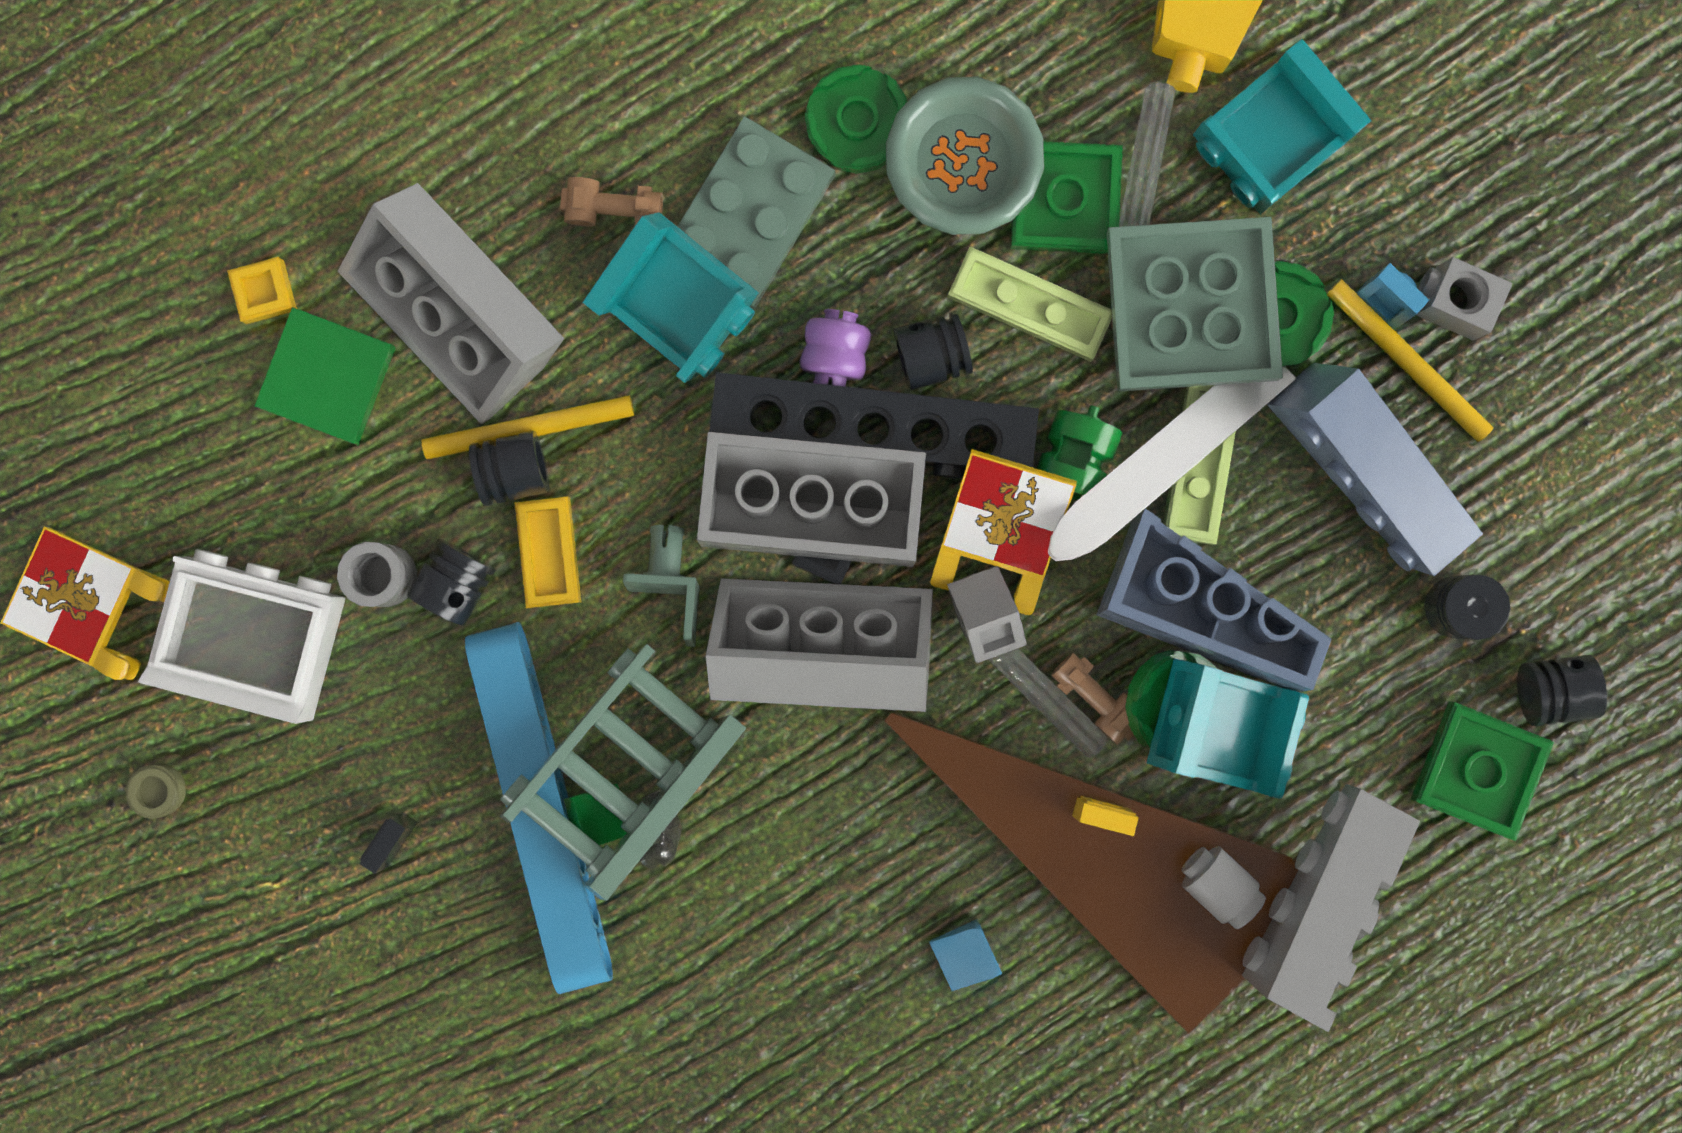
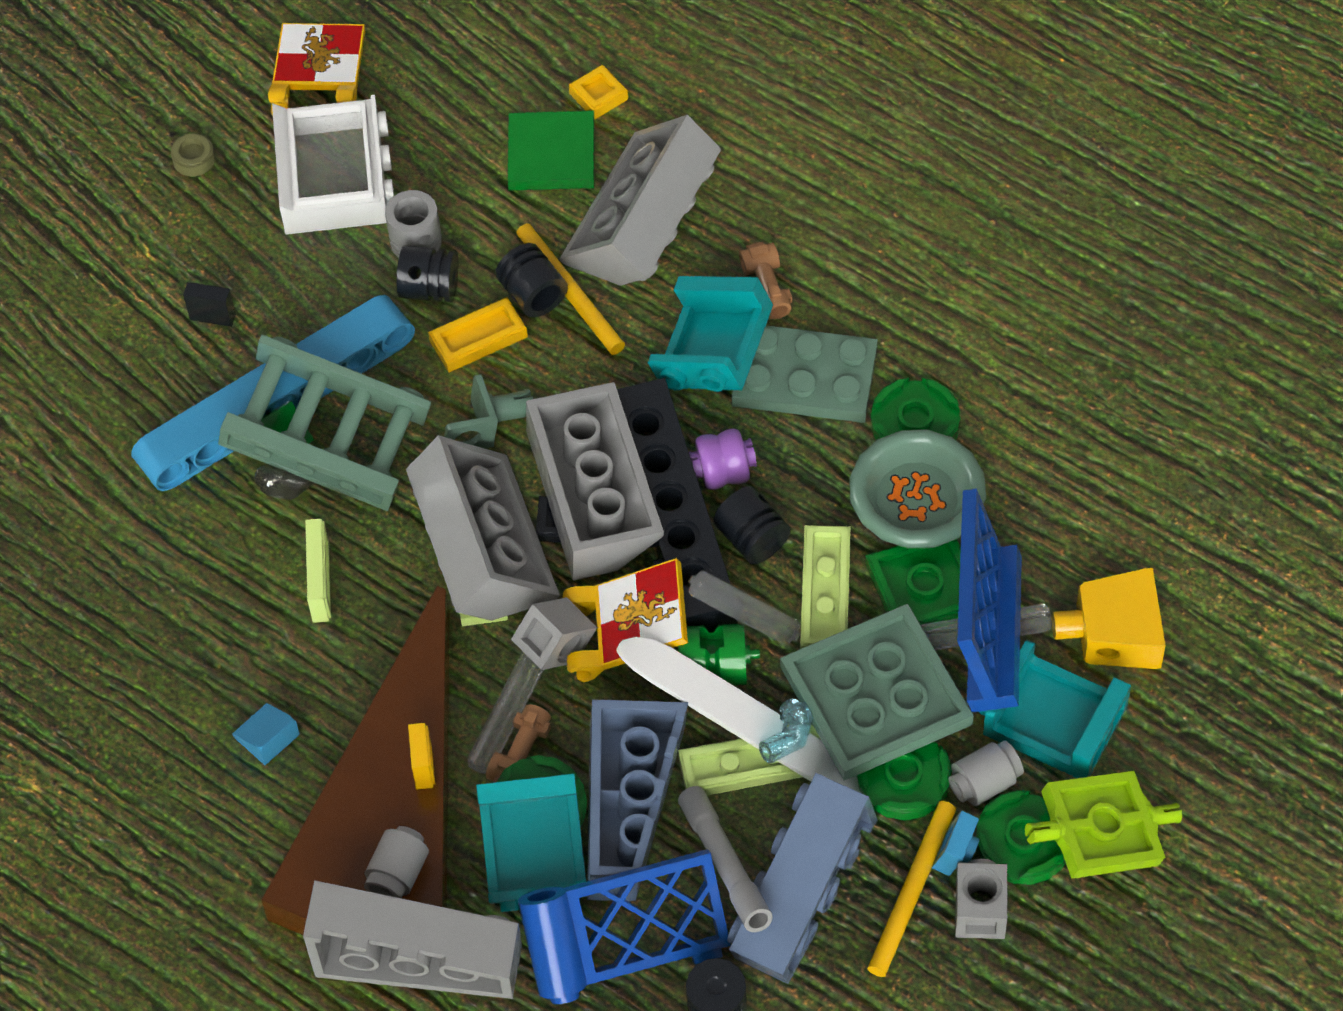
camera: 70 degrees right, 30 degrees down
none -> yellowish green tile [305,519,331,623]
none -> blue piece [518,849,731,1004]
none -> light grey piece [678,786,773,932]
none -> clear axle [688,571,800,645]
none -> clear light blue arm [759,699,813,764]
none -> light grey brick [949,741,1024,806]
none -> blue fence [957,488,1022,713]
none -> green tile [976,790,1066,885]
none -> lime plate [1025,771,1182,879]

